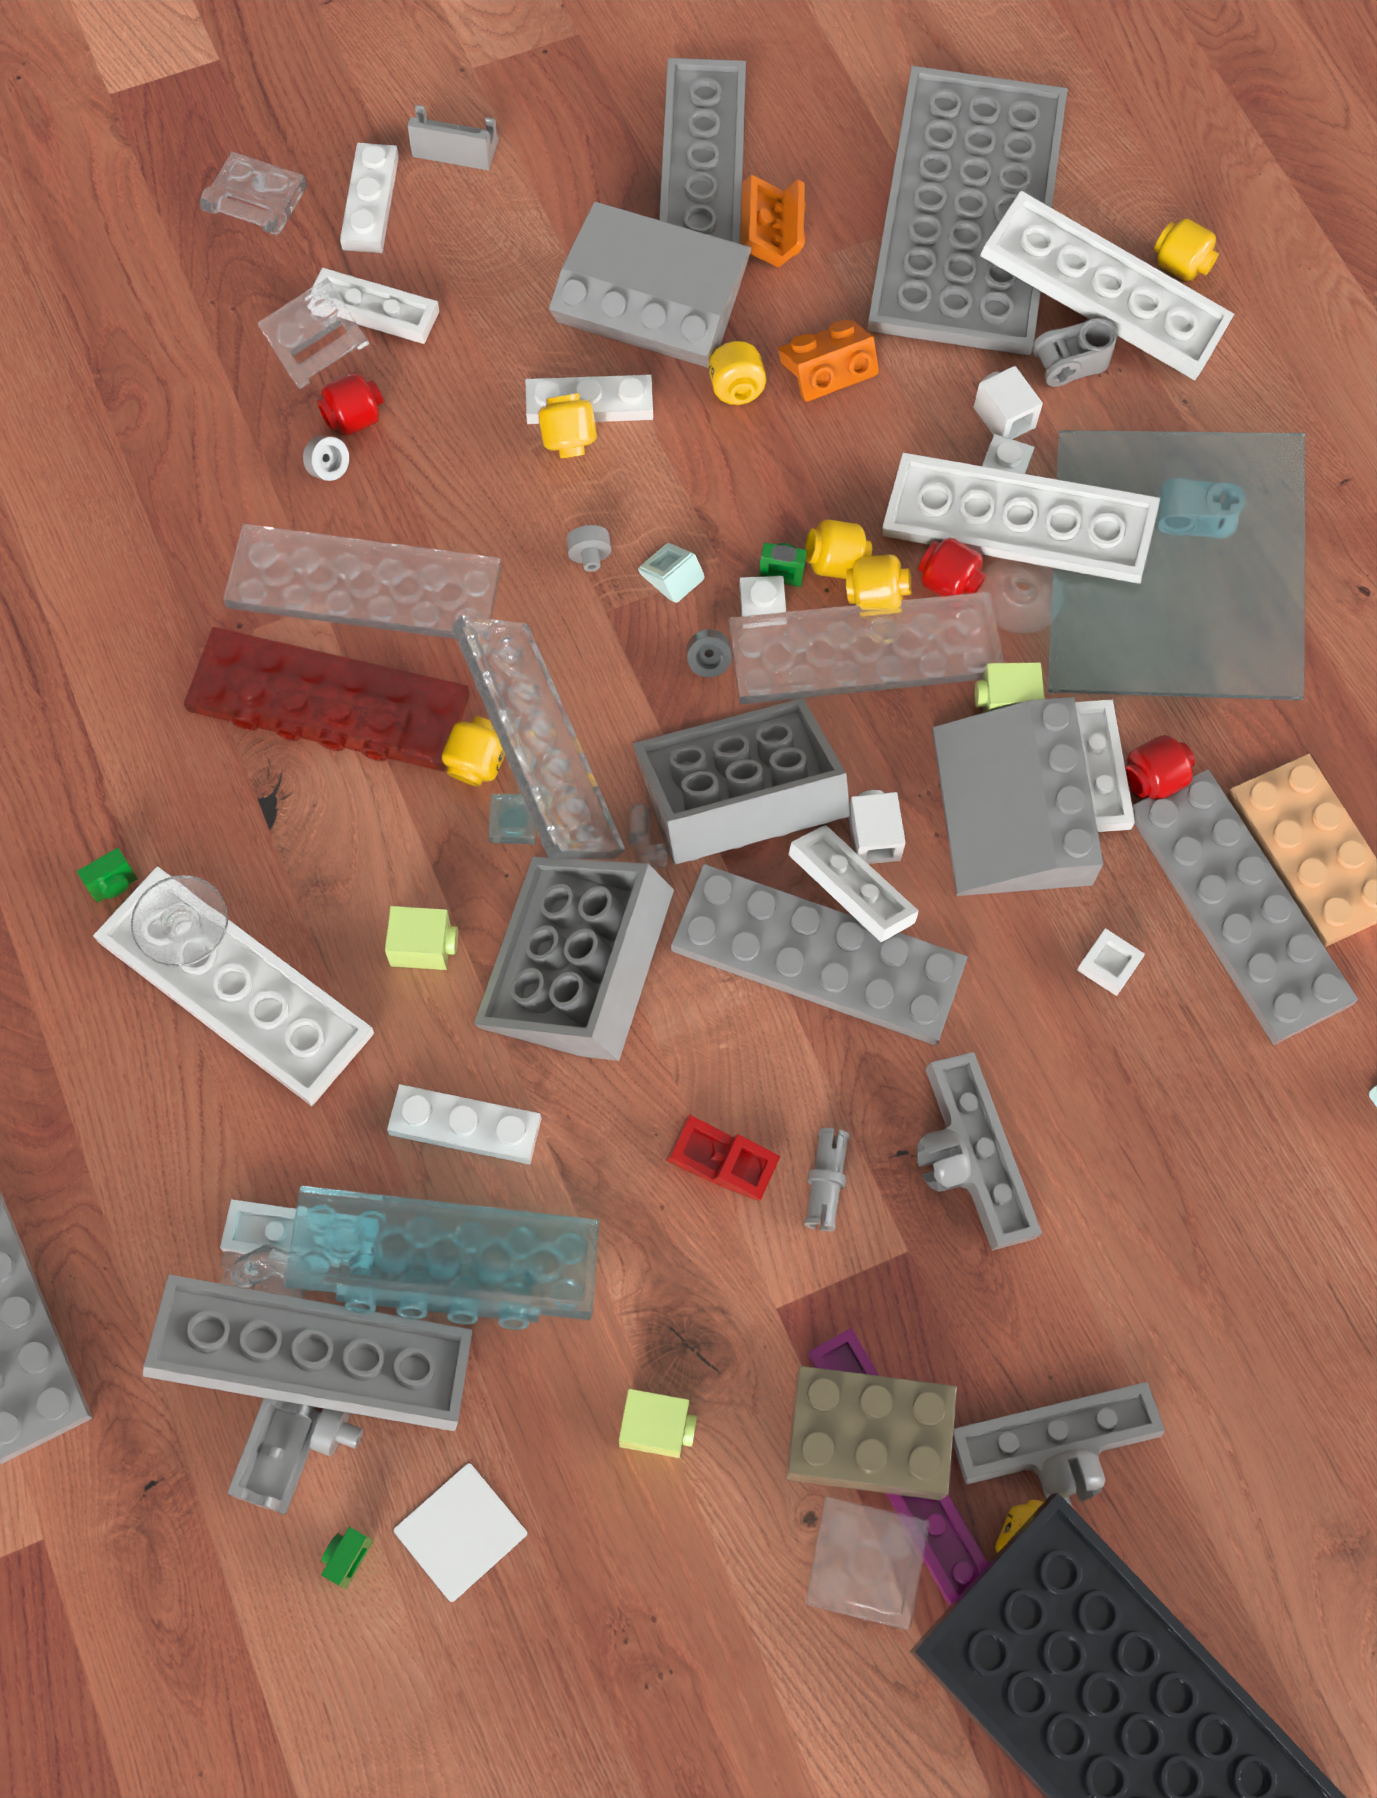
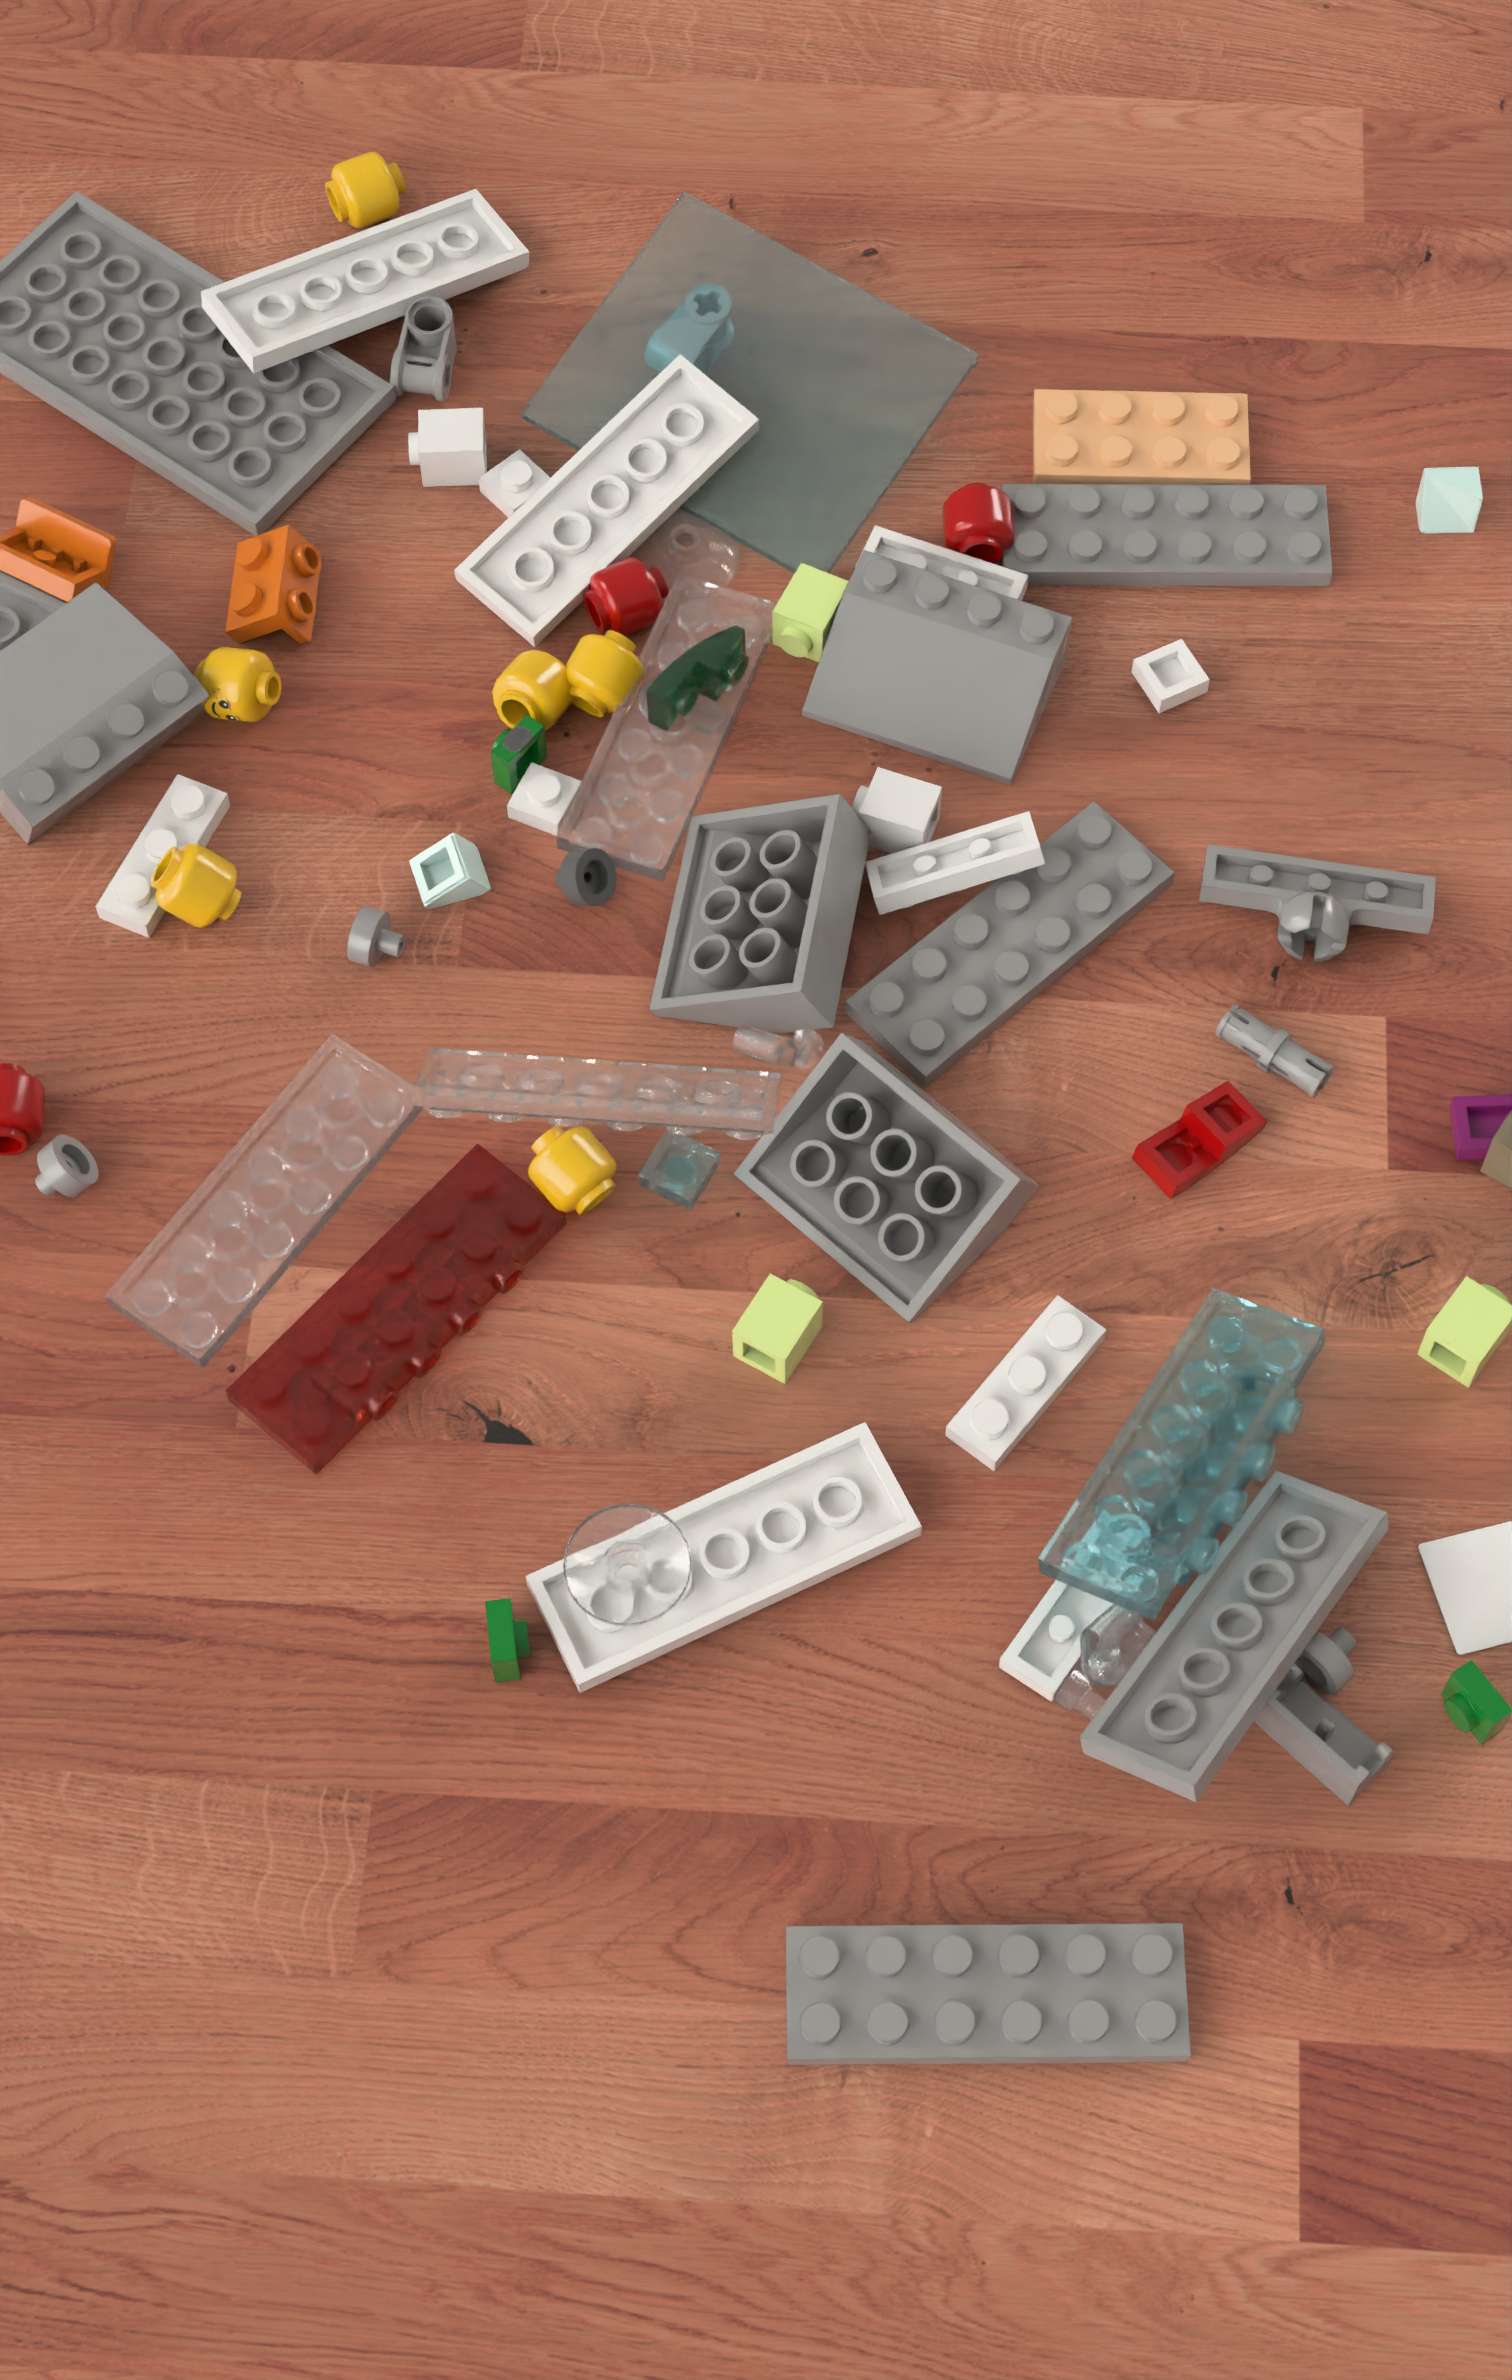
camera: 60 degrees left, 5 degrees down
none -> clear green slope [646,625,749,732]

